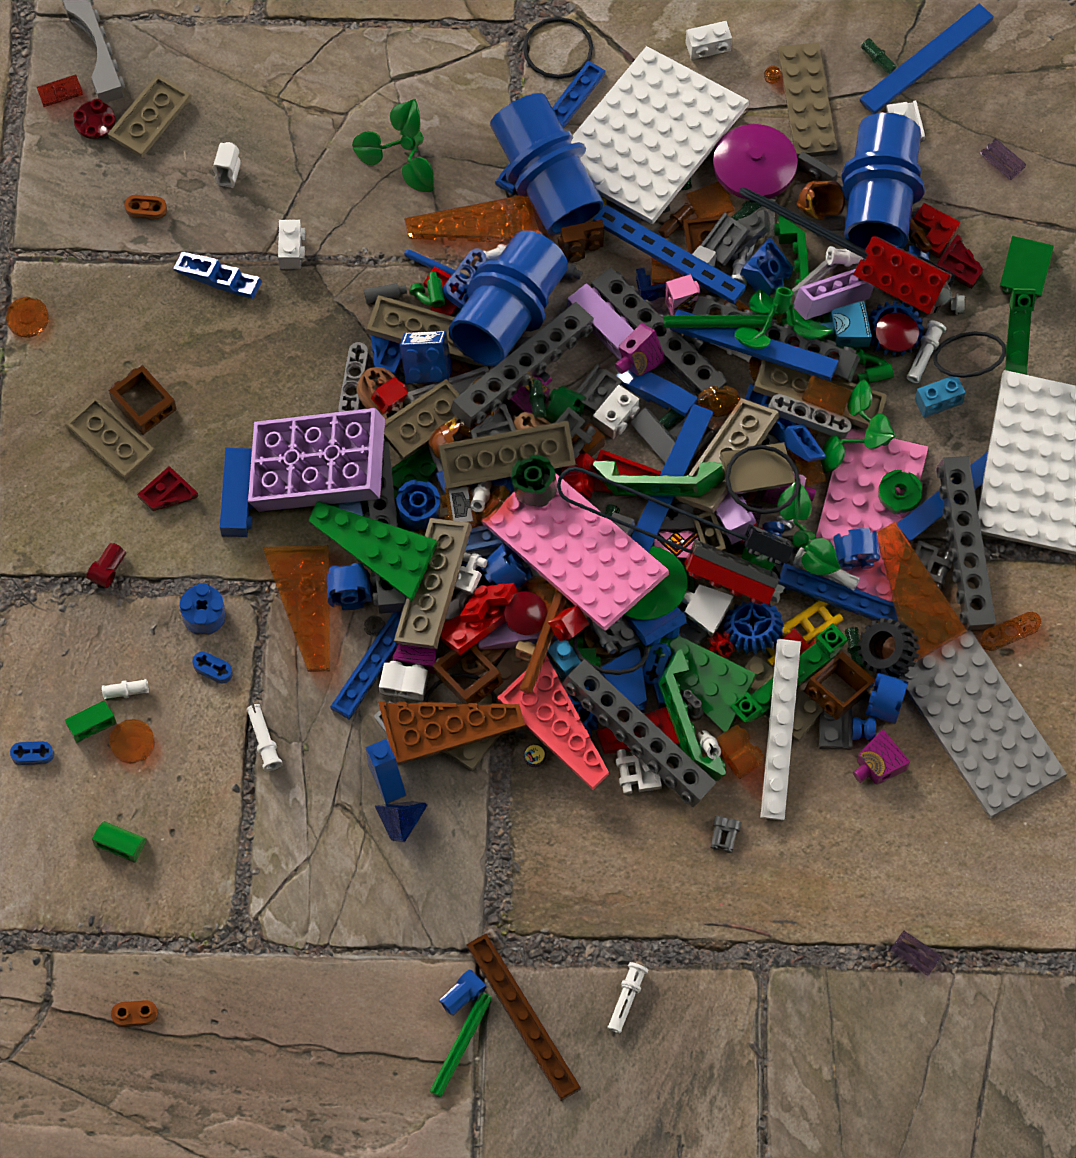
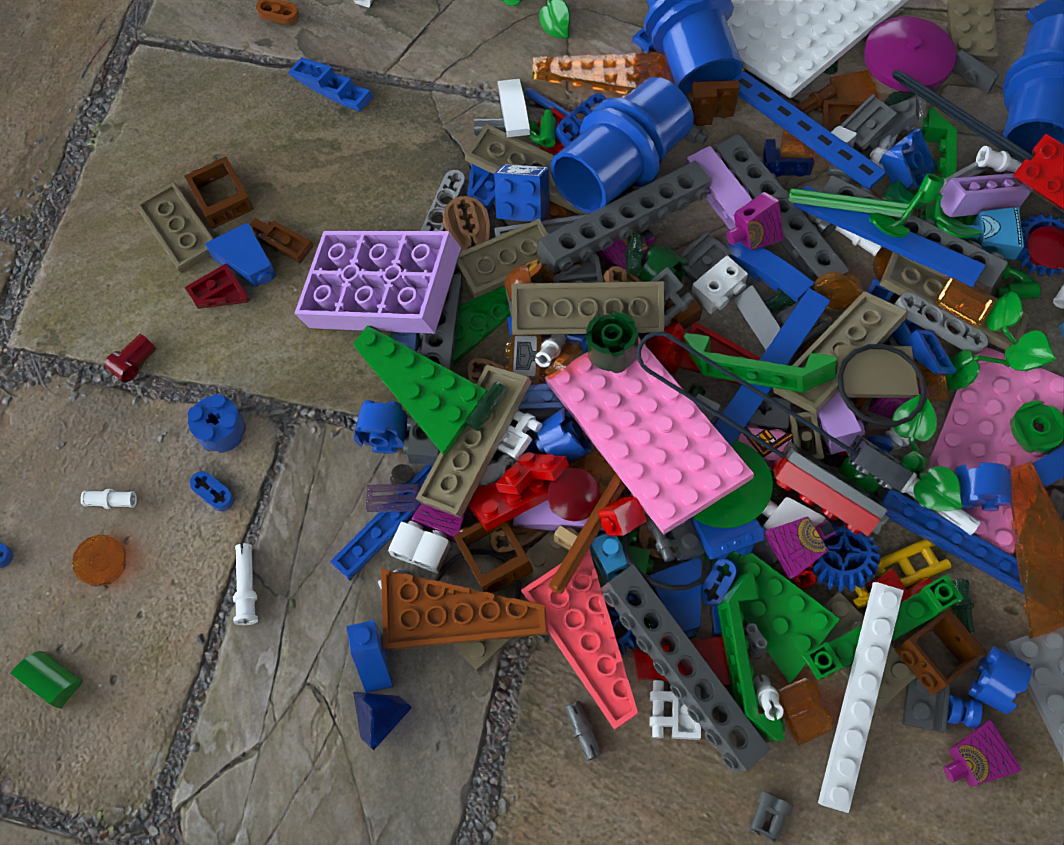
camera: 15 degrees right, 0 degrees up
clear orange tile [5,297,49,338] -> none
green panel [65,701,117,743] -> none
blue brick [220,448,254,537] -> none
clear orange wing [263,545,330,672] -> none
white brick [278,220,305,269] -> none
red brick [371,377,408,414] -> none
blue brick [396,480,440,531] -> none
tile [524,744,546,767] -> none
bright pink brick [665,274,700,315] -> none
dark orange helmet [796,181,845,221] -> none
black tyre [858,618,920,677] -> none
none -> blue slope [205,223,277,287]
none -> reddish brown hinge [250,218,313,263]
none -> clear purple tile [366,484,420,512]
none -> clear green axle [465,382,506,432]
none -> white slope [498,79,530,137]
none -> dark grey pin [564,701,603,761]
none -> magenta torso [764,517,835,579]

